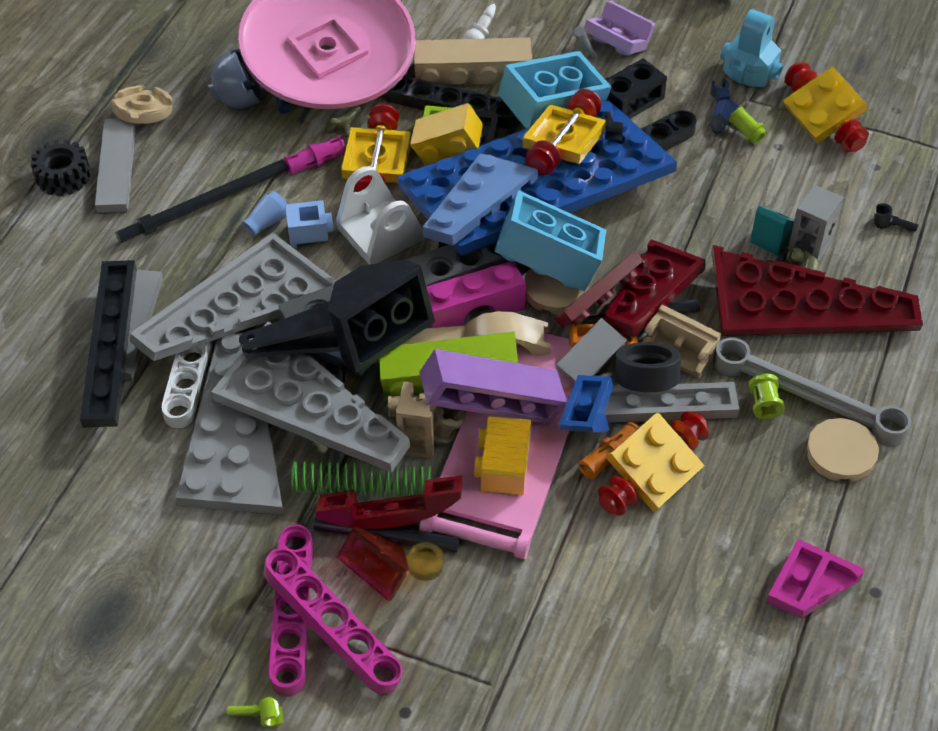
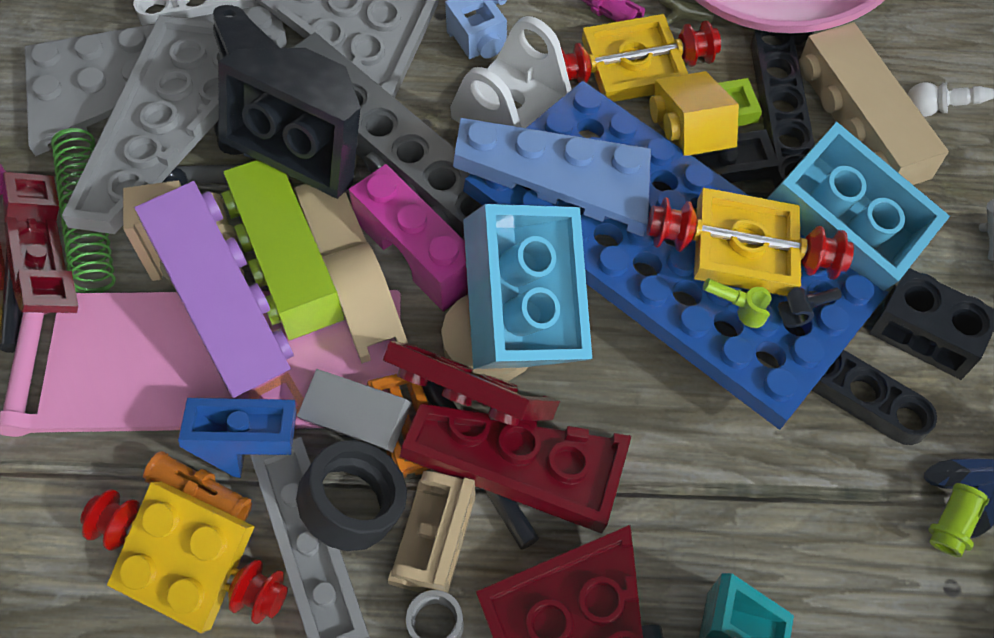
camera: 70 degrees right, 10 degrees up
yellow brick [474,416,531,496] -> none
none -> lime hand [703,278,772,328]

